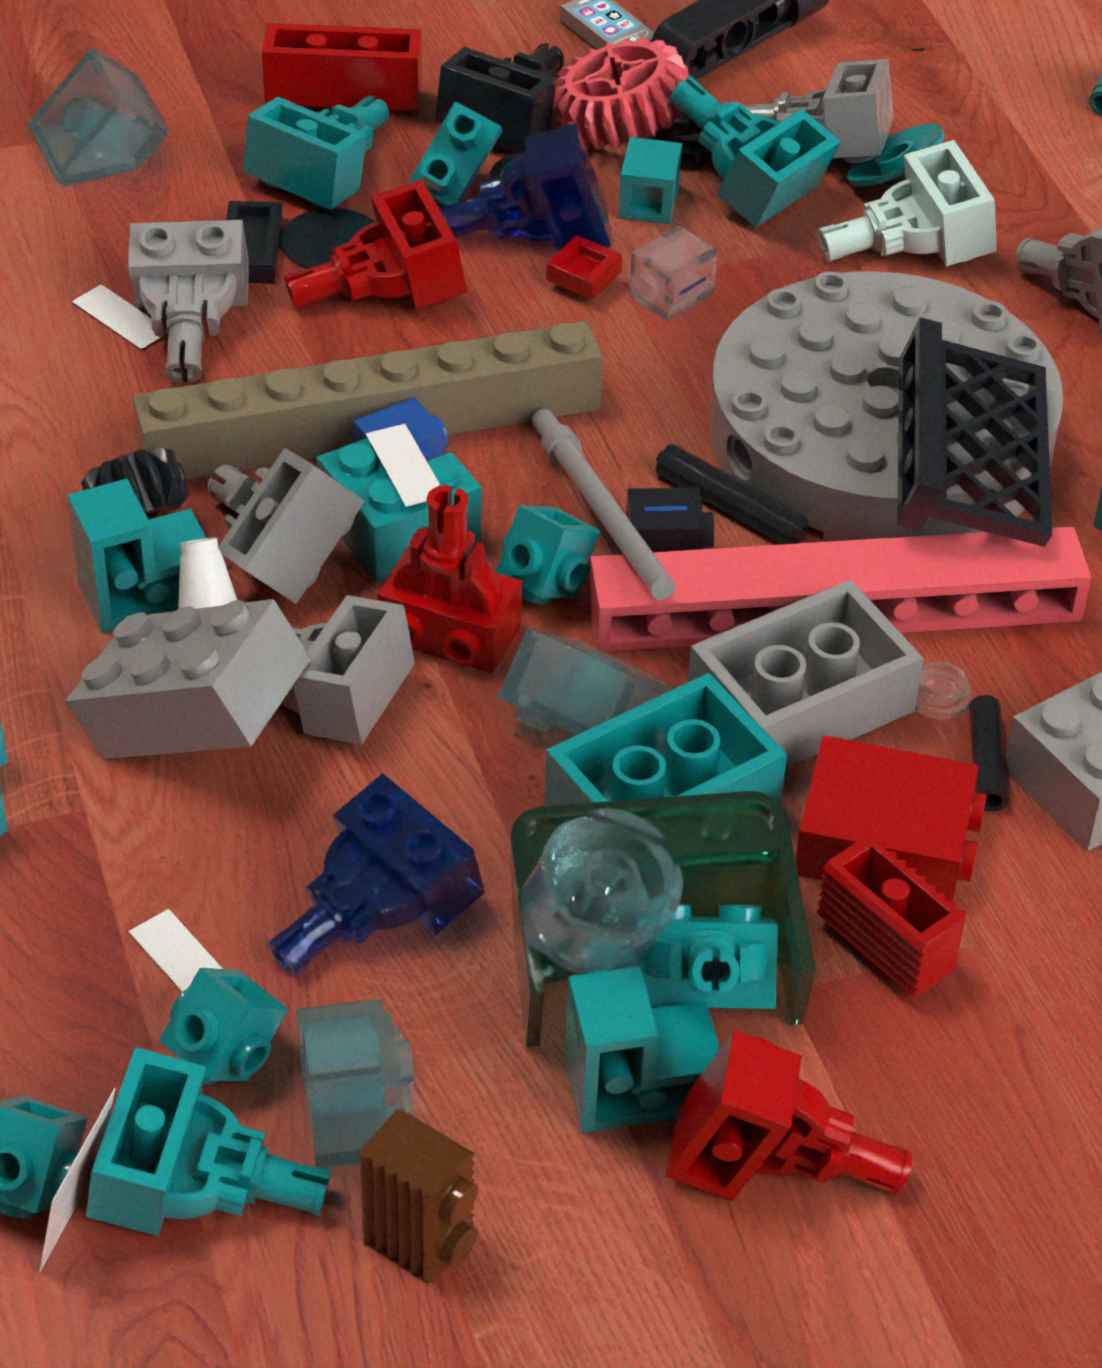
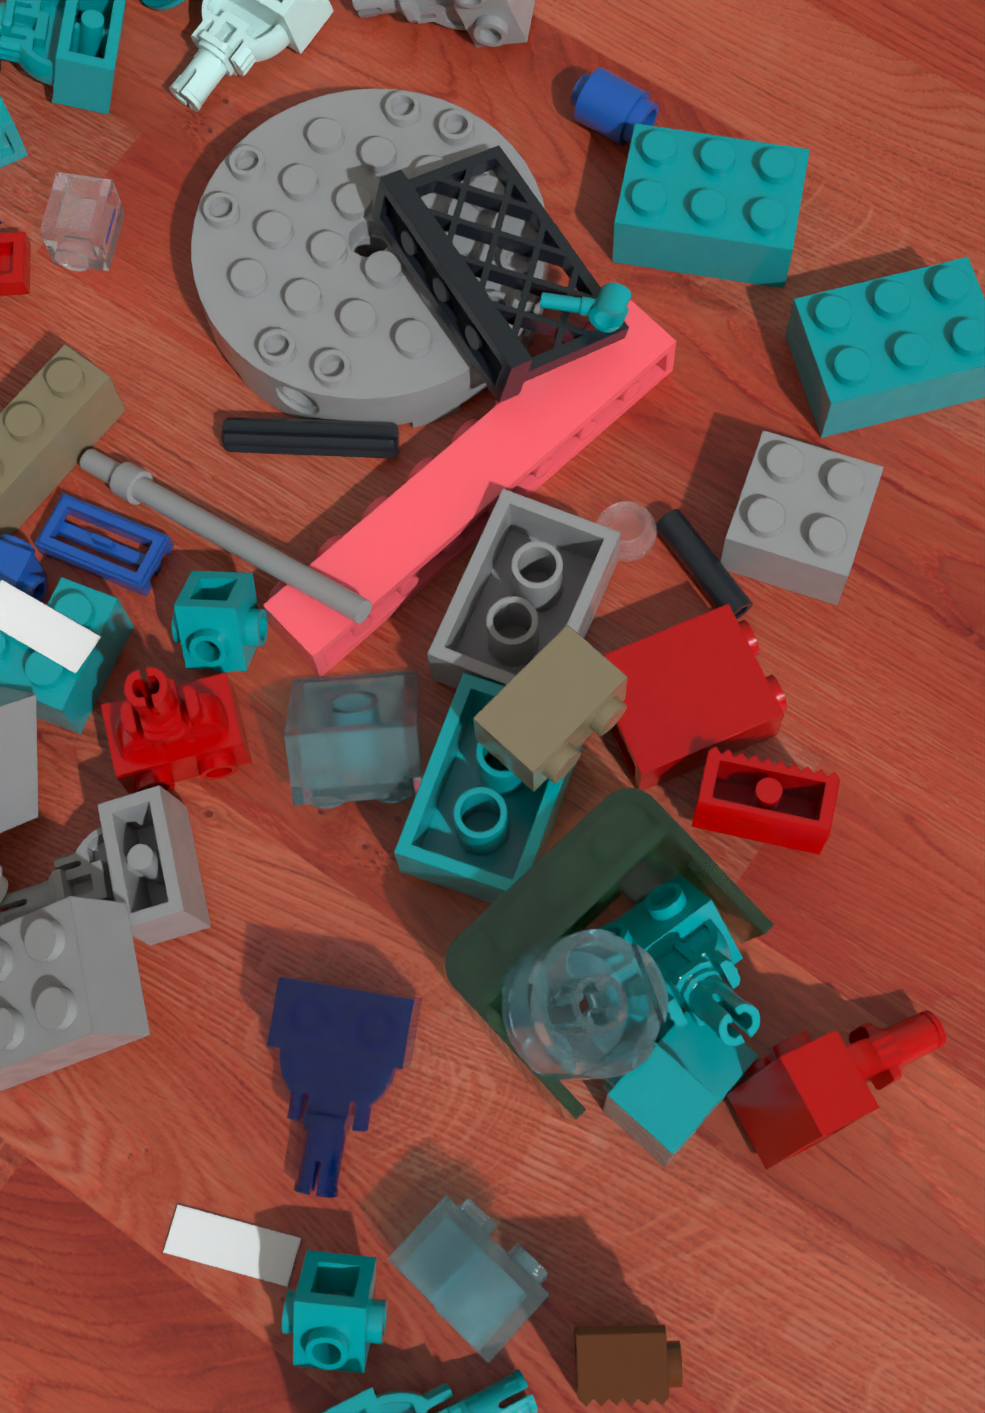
camera: 30 degrees left, 25 degrees up
black brick [626,487,714,552] -> none
none -> blue tile [34,493,174,597]
none -> dark tan brick [473,624,628,792]
none -> teal hand [540,282,632,333]

